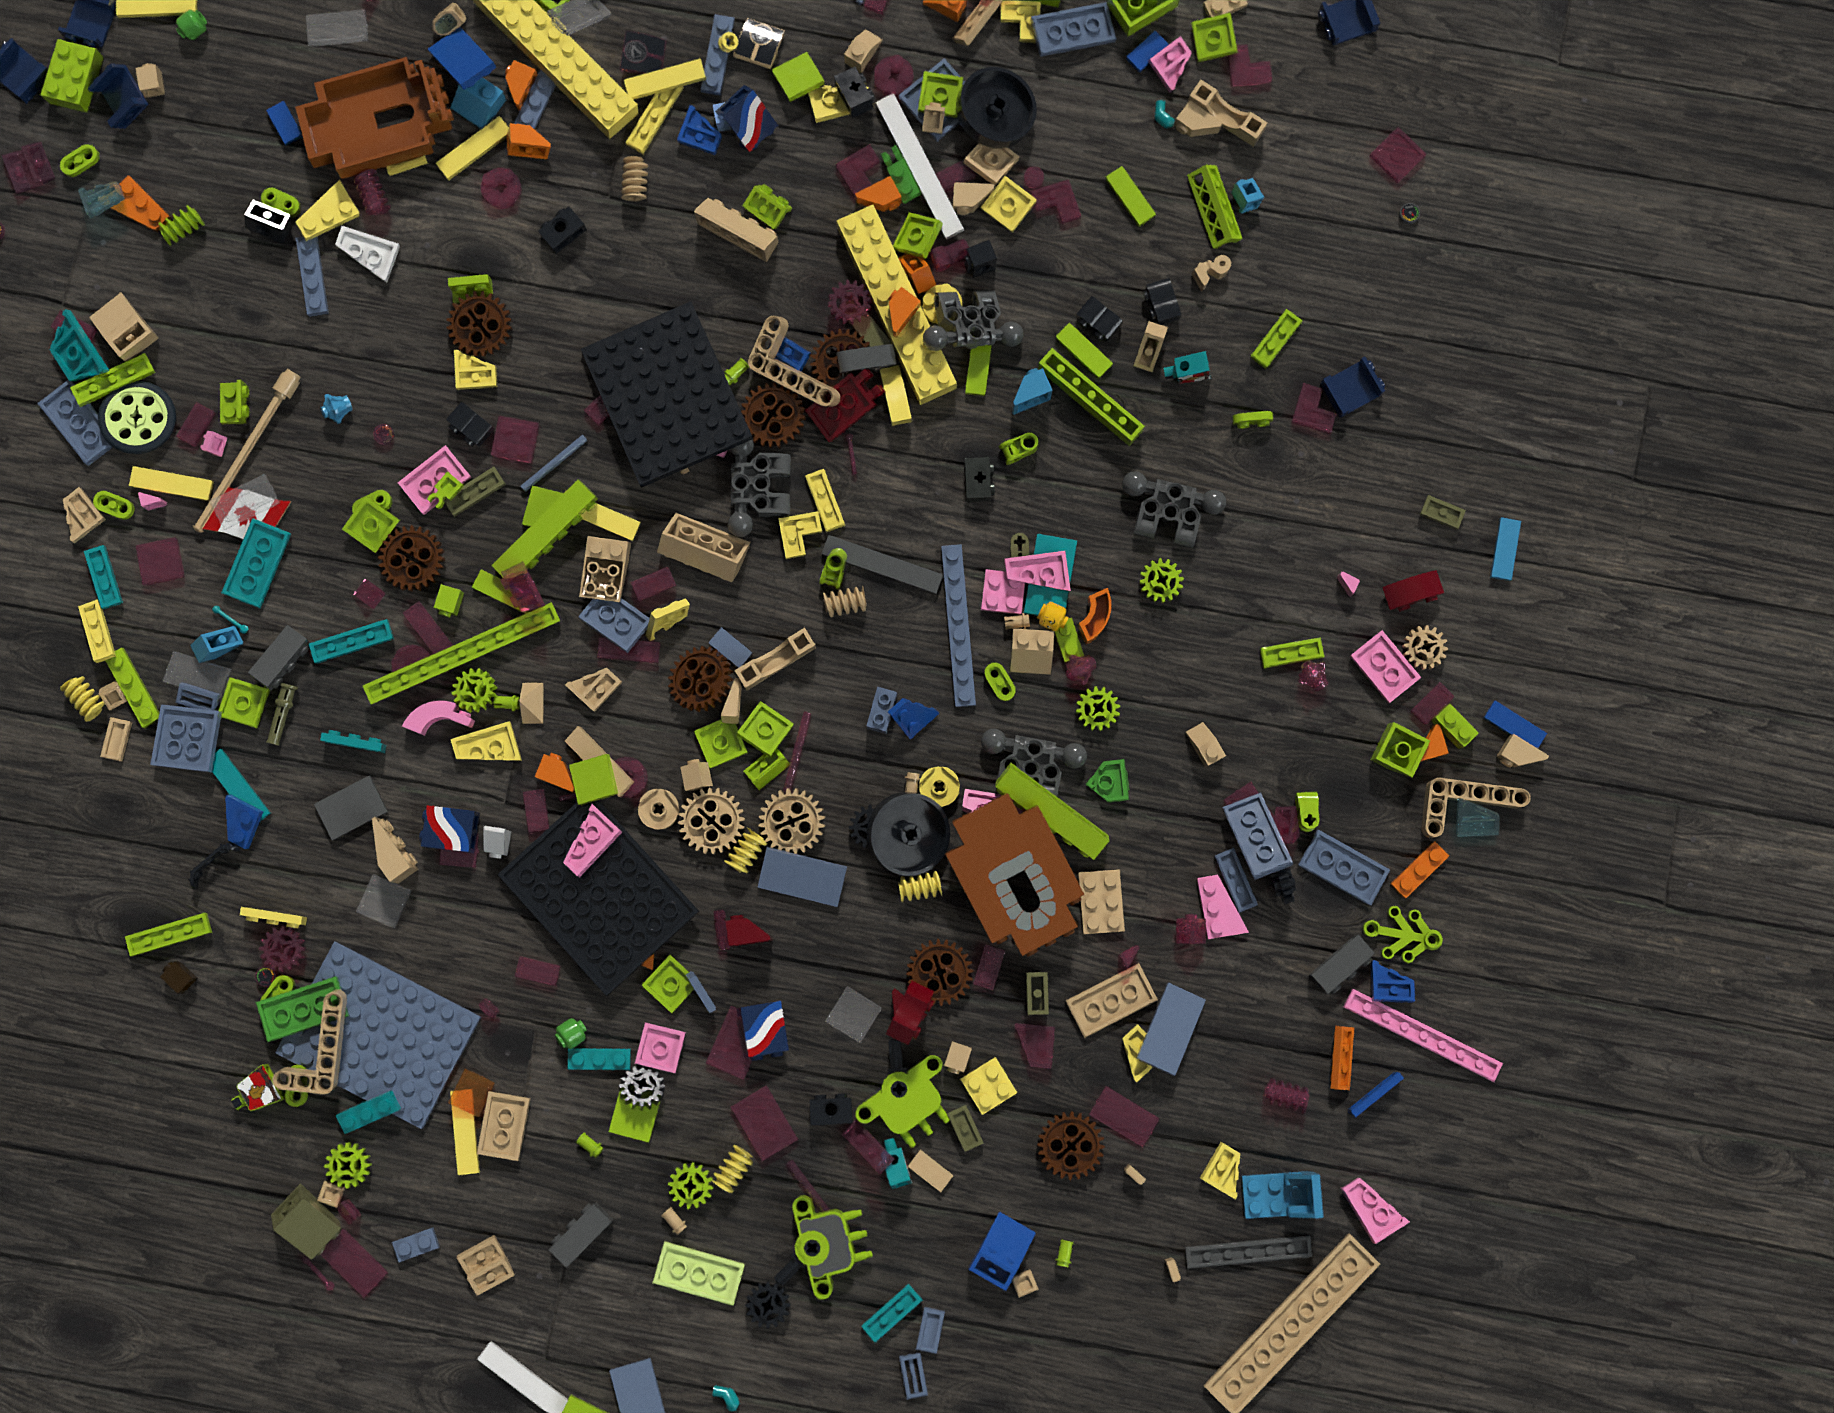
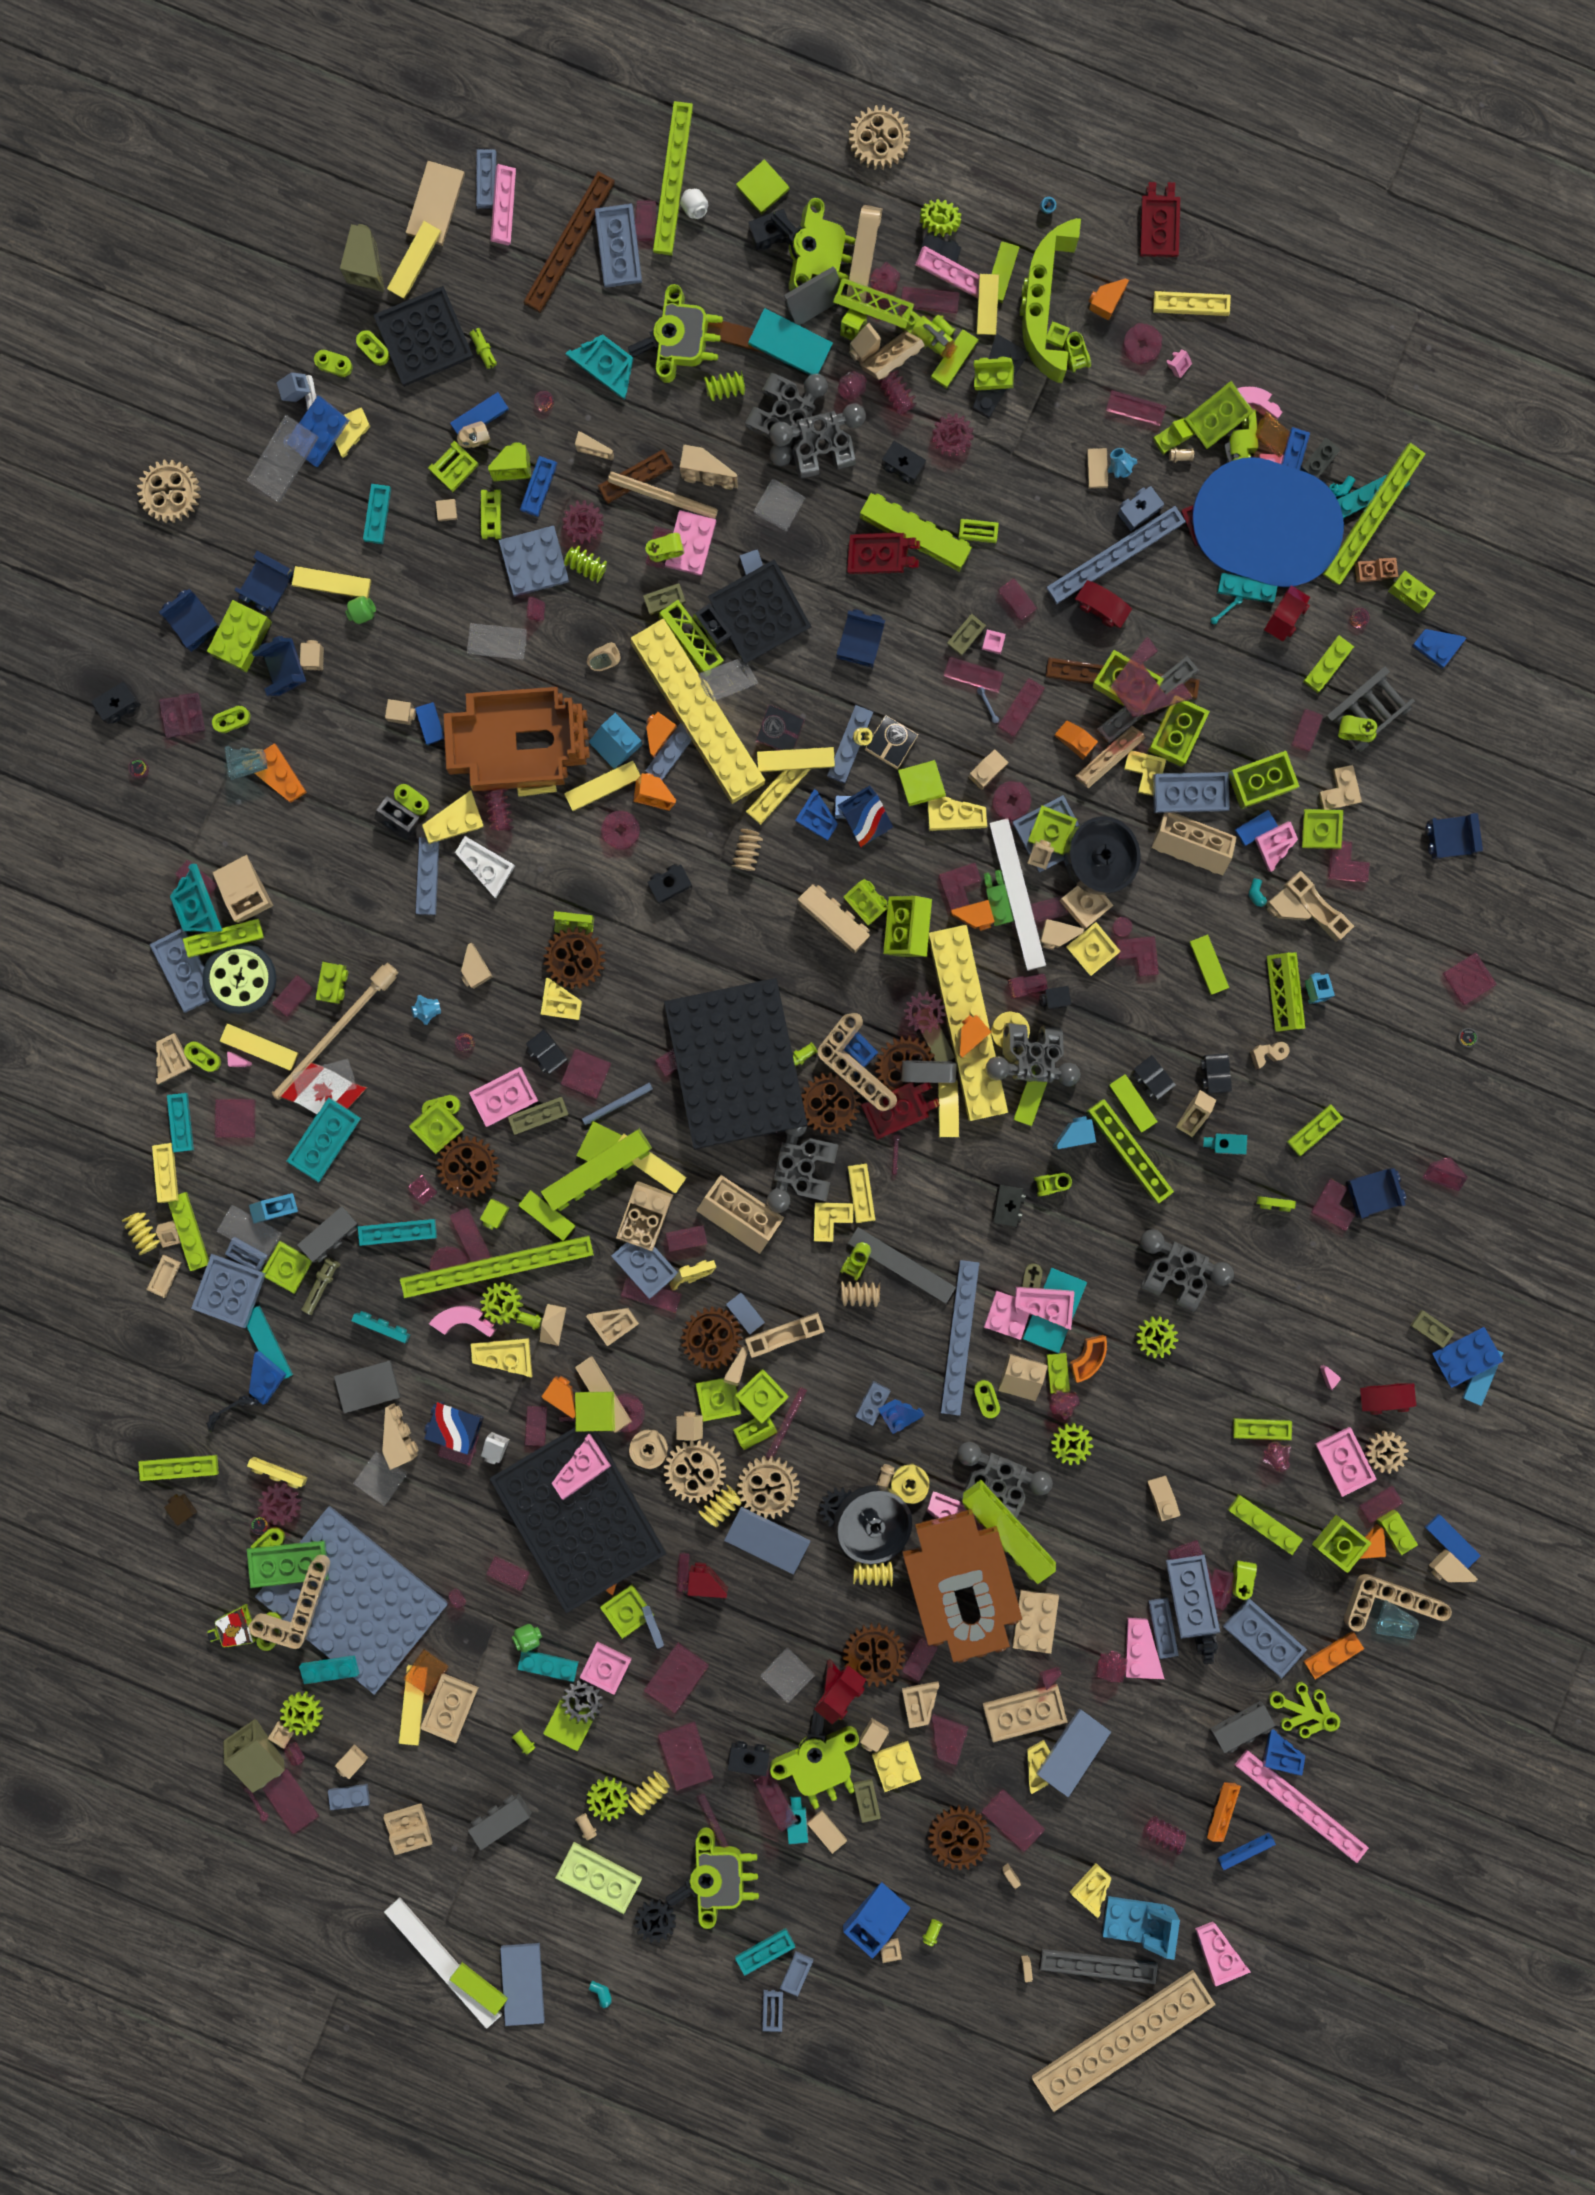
camera: 10 degrees right, 5 degrees up
lime piece [158,205,205,246] -> none
bright pink tile [200,431,227,457] -> none
teal hinge [212,606,248,634] -> none
lime plate [427,471,464,509] -> none
blue tile [428,27,496,90] -> none
clear pink slope [500,561,545,612] -> none
panel [736,1001,789,1061] -> none
black brick [834,67,875,118] -> none
lime tile [893,212,943,259] -> none
orange slope [899,254,936,294] -> none
tan pin [1004,613,1030,630] -> none
olive brick [1026,972,1049,1015] -> none
yellow head [1037,602,1069,632] -> none
bright green plate [1086,759,1129,803] -> none
none -> tan brick [335,1744,368,1779]
none -> tan brick [385,699,416,725]
none -> tan slope [461,943,493,989]
none -> lime brick [883,896,932,957]
none -> tan wing [902,1681,939,1728]
none -> tan slope [1152,812,1236,875]
none -> lime plate [1228,1494,1303,1555]
none -> clear pink slope [1423,1157,1467,1191]
none -> blue plate [1431,1327,1503,1388]

